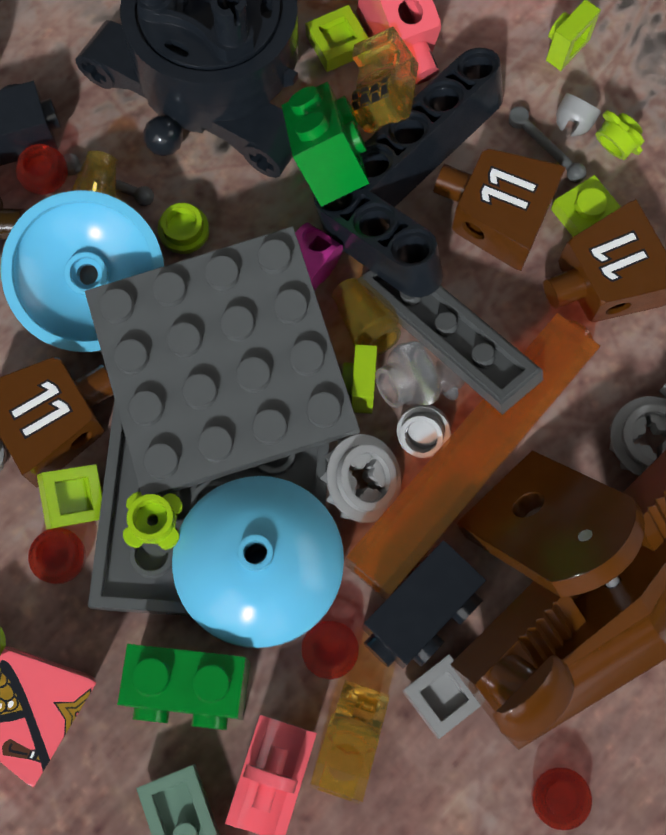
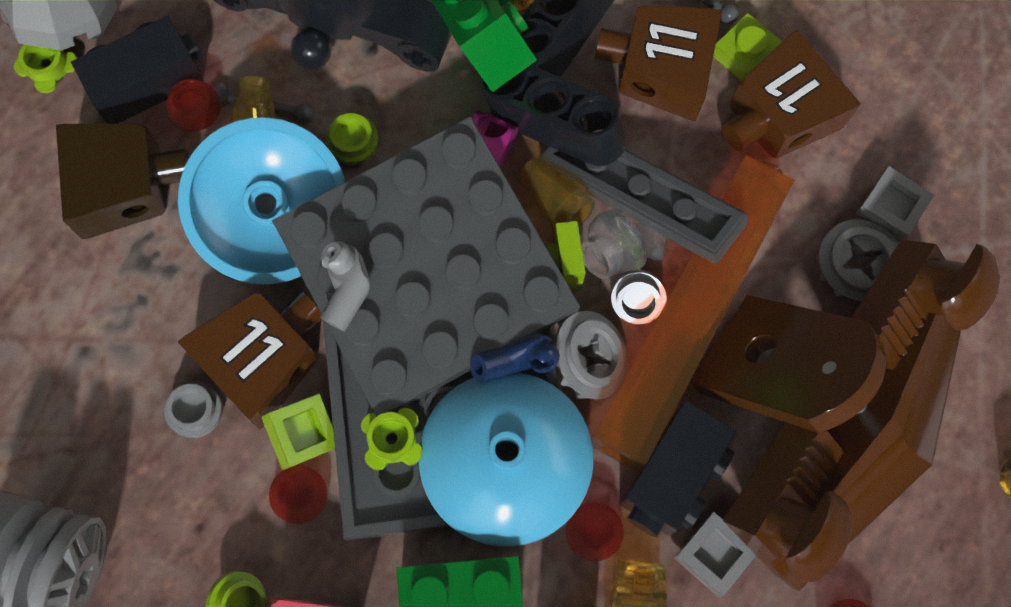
camera: 15 degrees left, 0 degrees up
none -> light grey arm [320,241,371,332]
none -> dark blue arm [470,333,560,383]

